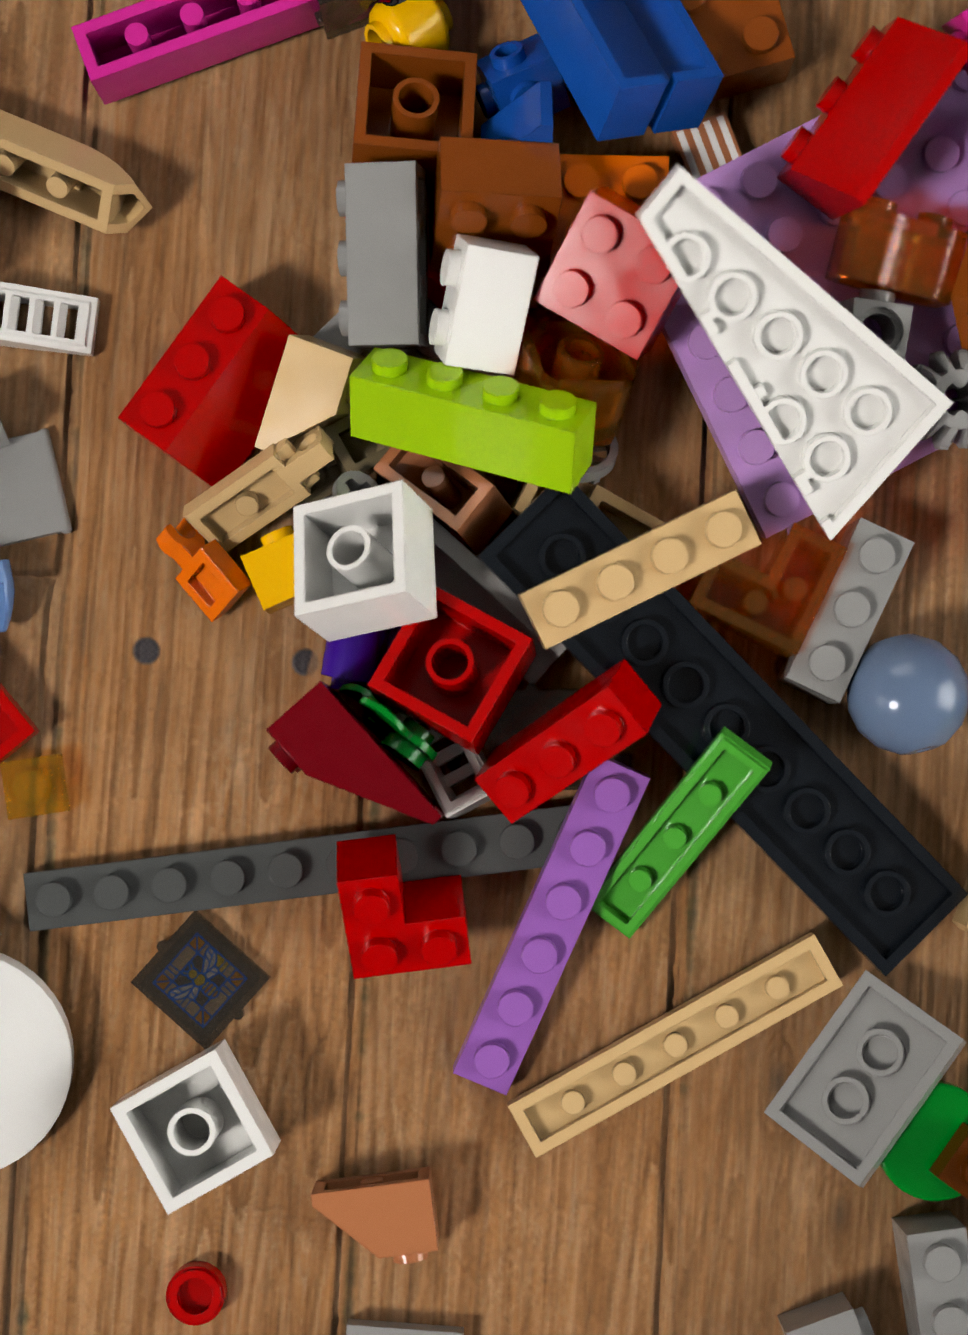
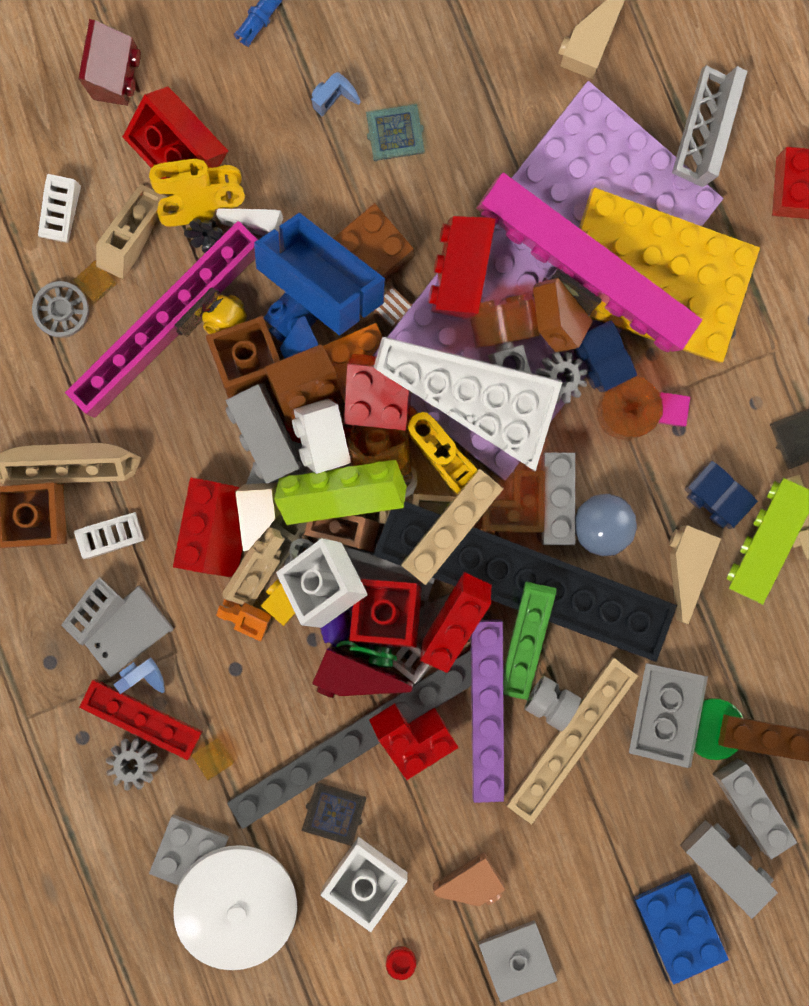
camera: 20 degrees left, 0 degrees up
none -> yellow piece [408,412,477,495]
none -> light grey wheel [524,676,581,732]

